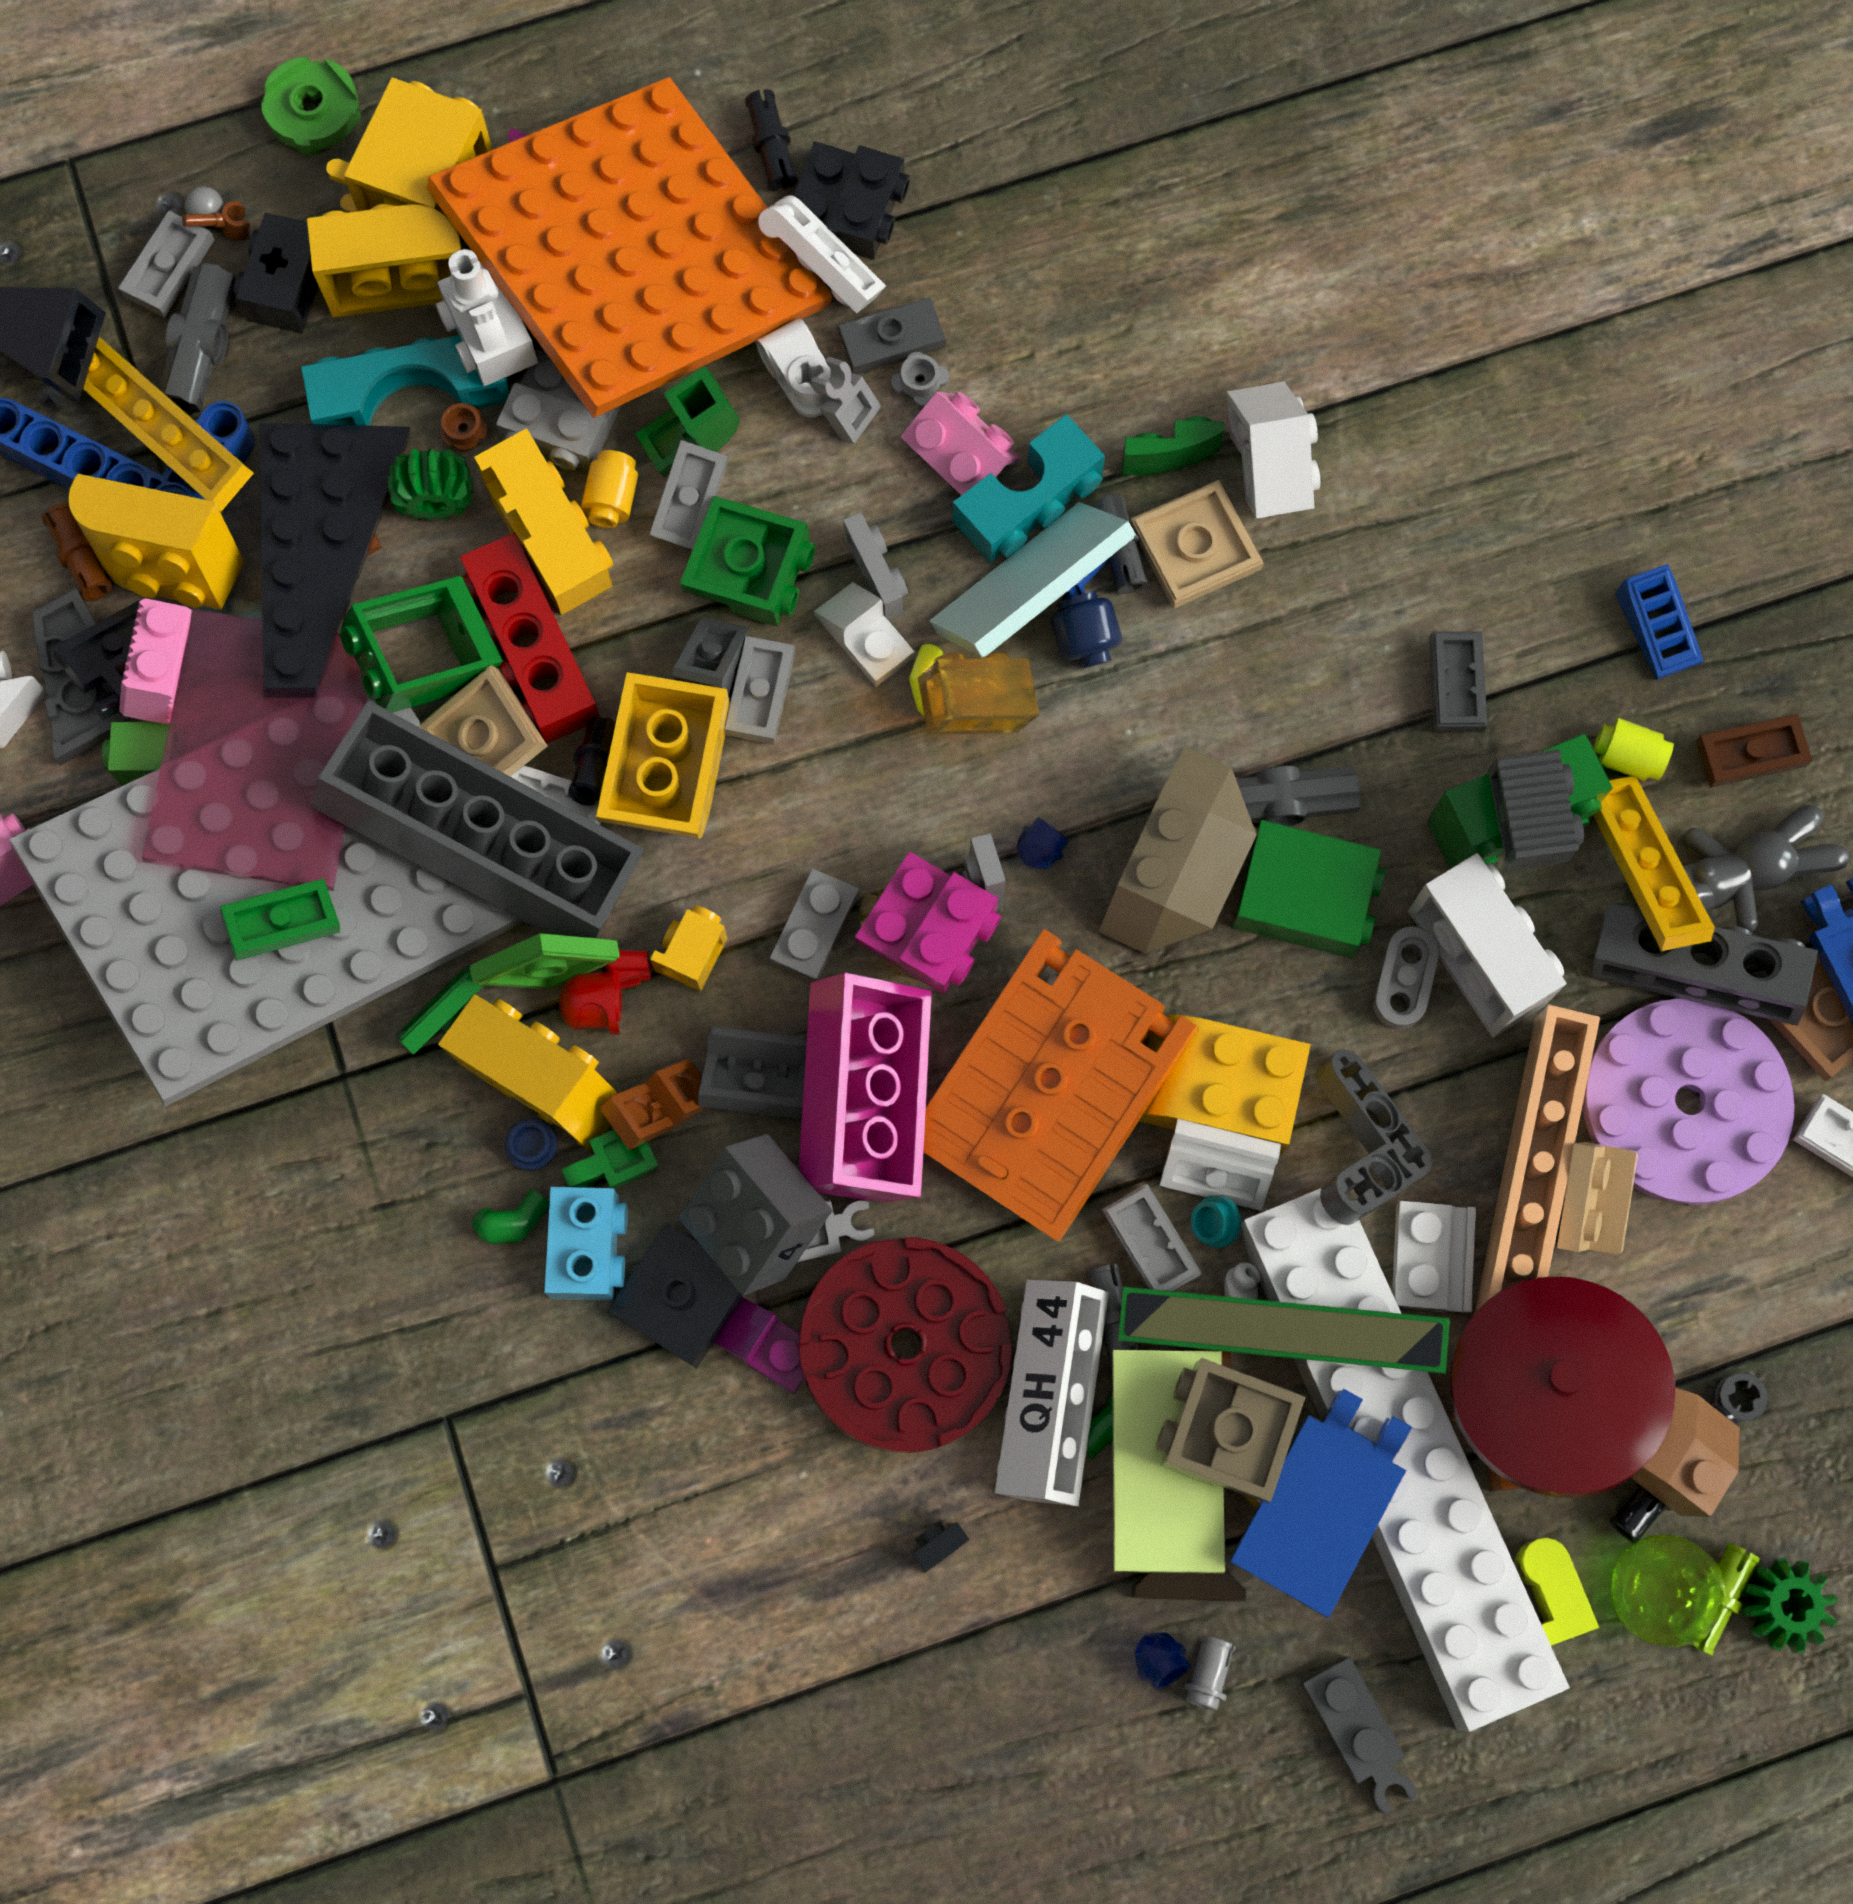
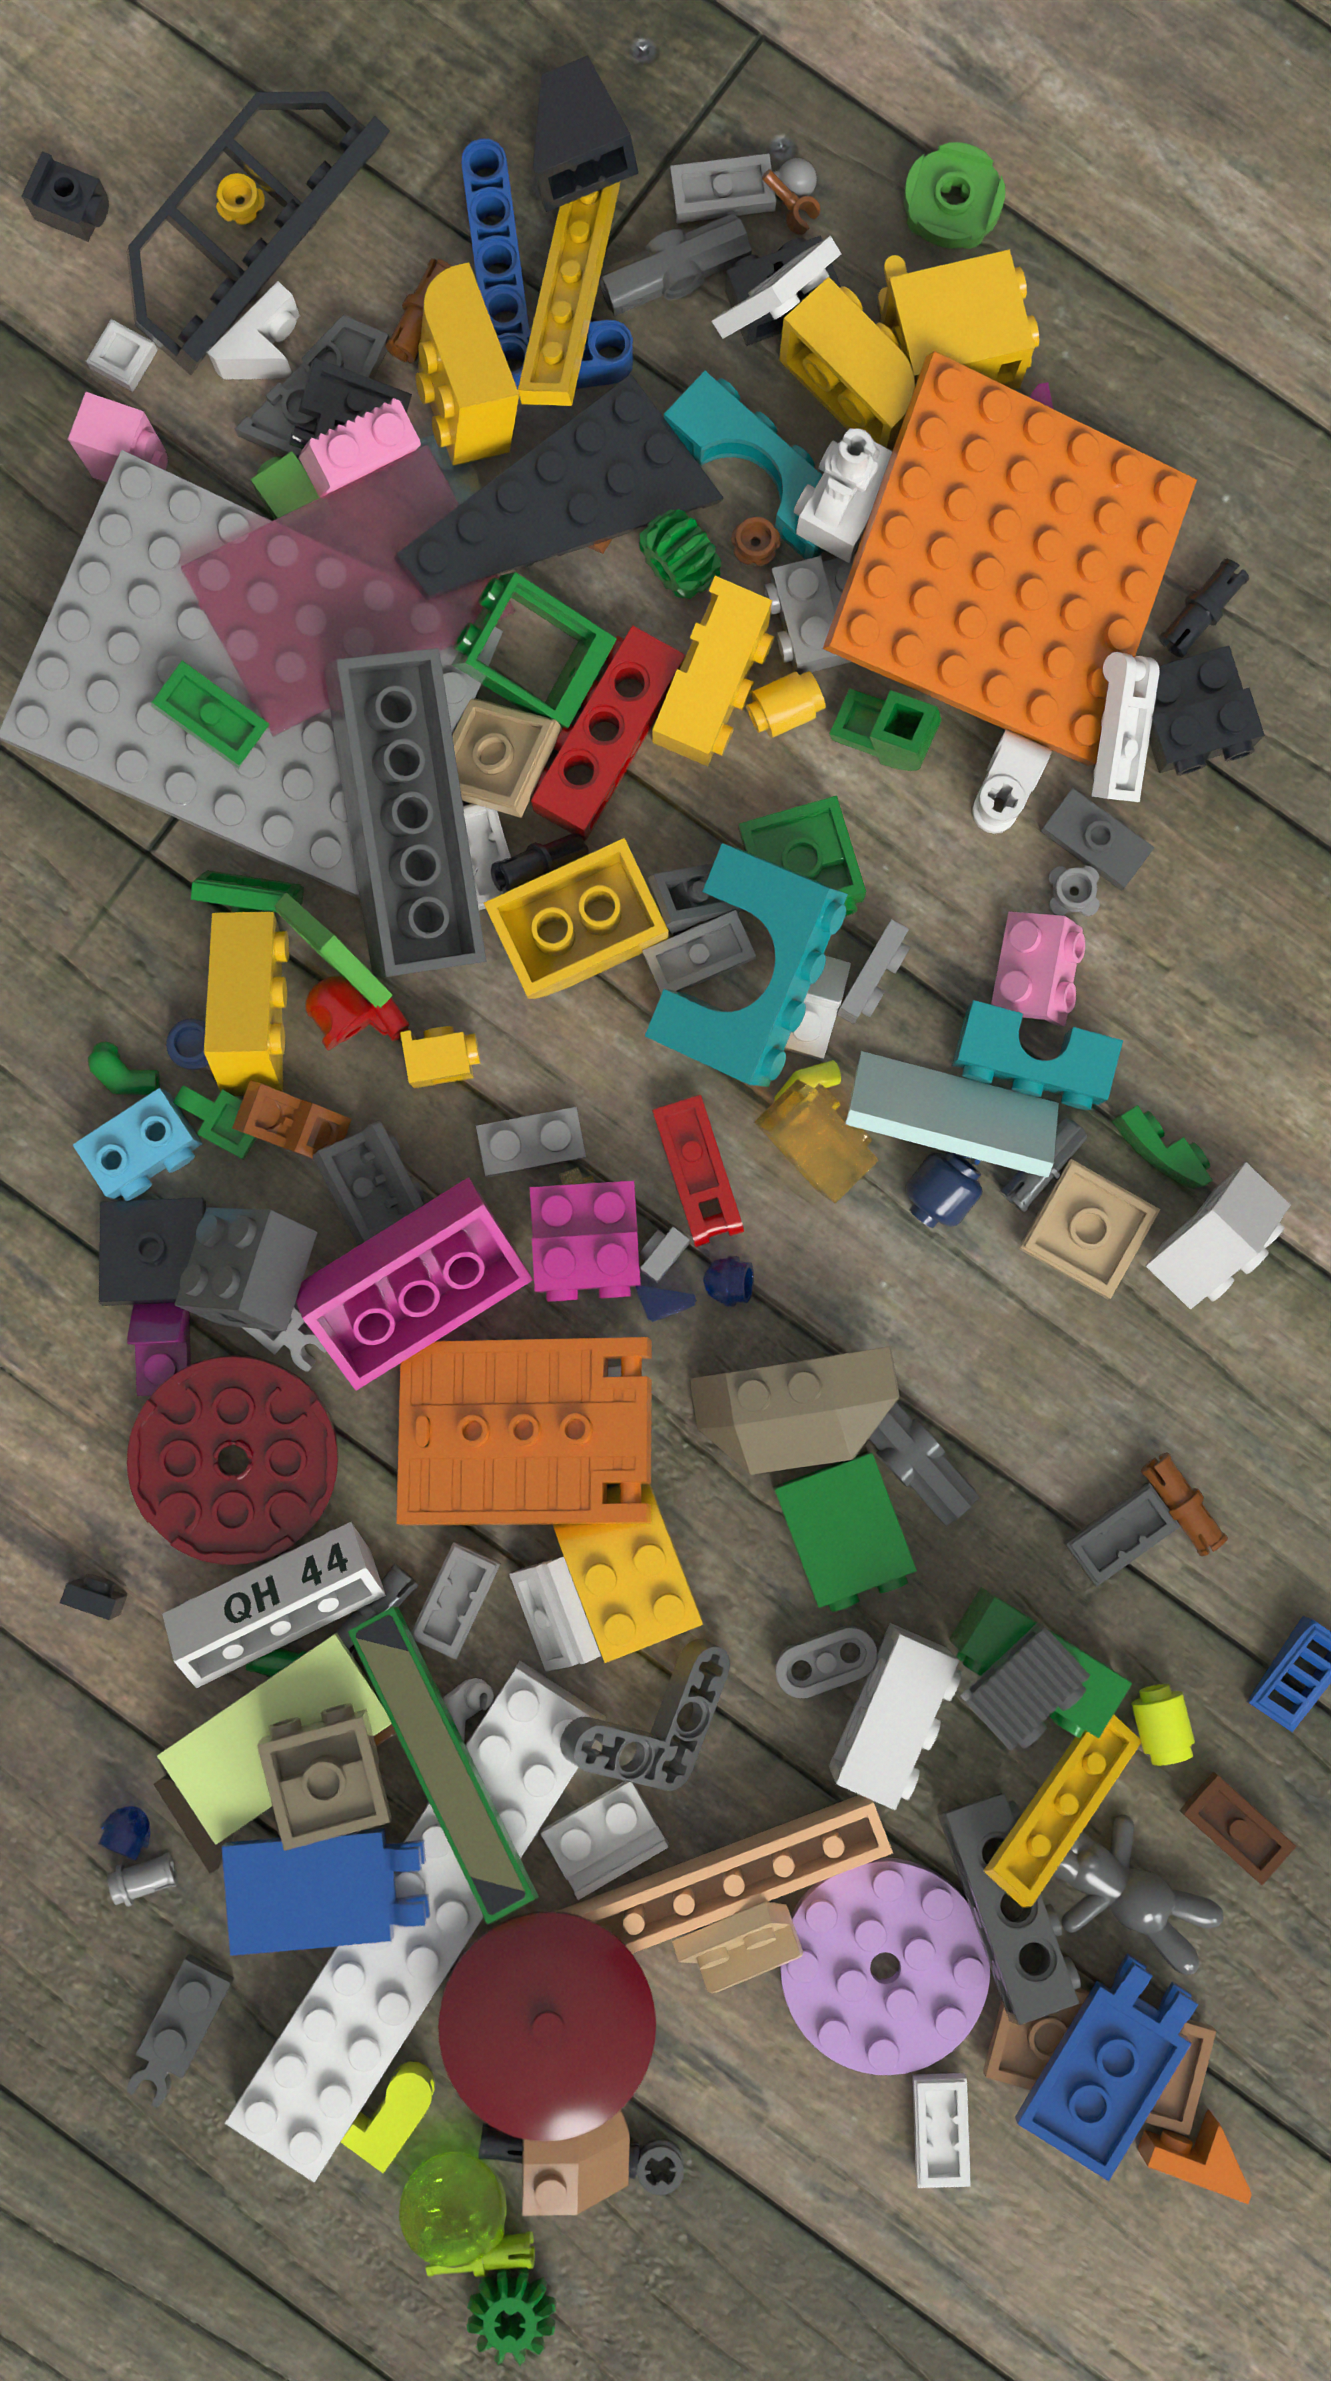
camera: 55 degrees right, 10 degrees up
light grey plate [649,440,730,550] -> none
light grey plate [811,357,881,444] -> none
teal plate [1191,1195,1241,1248] -> none
none -> clear blue slope [635,1286,697,1323]
none -> teal arch [645,843,848,1087]
none -> red plate [652,1095,744,1247]
none -> white wing [712,236,841,338]
none -> dark orange pin [1141,1452,1228,1556]

